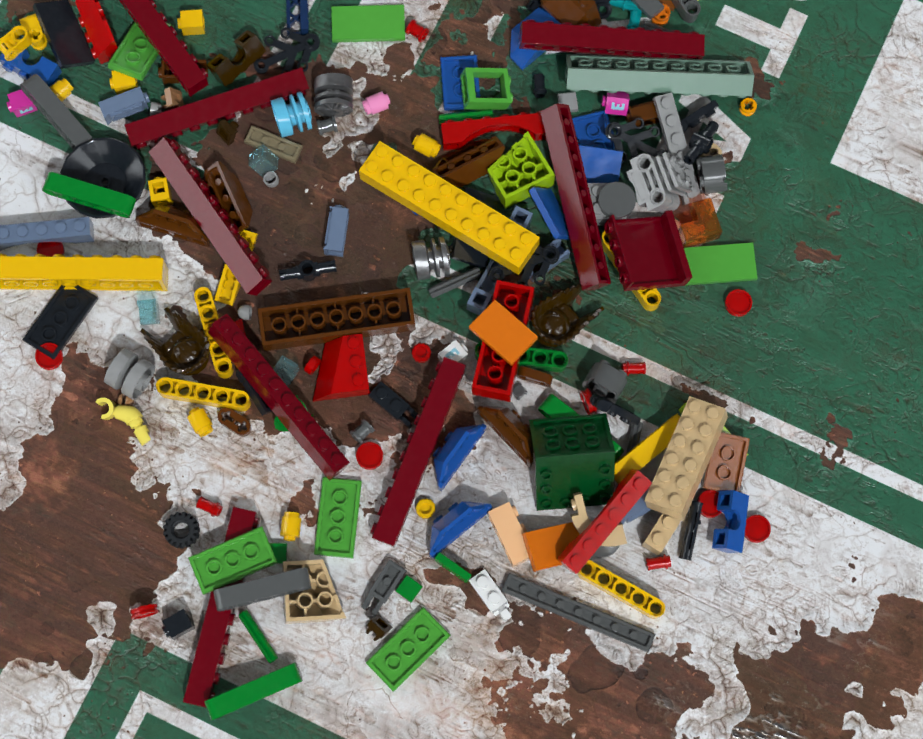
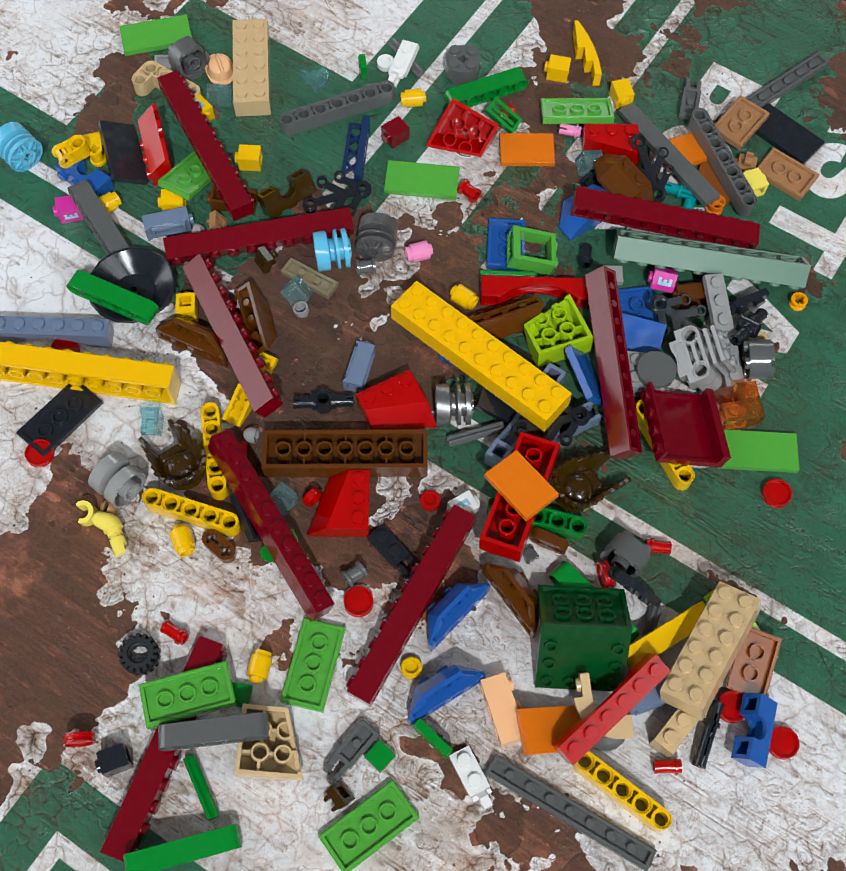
camera: 10 degrees right, 10 degrees down
none -> red wedge [356,370,437,430]

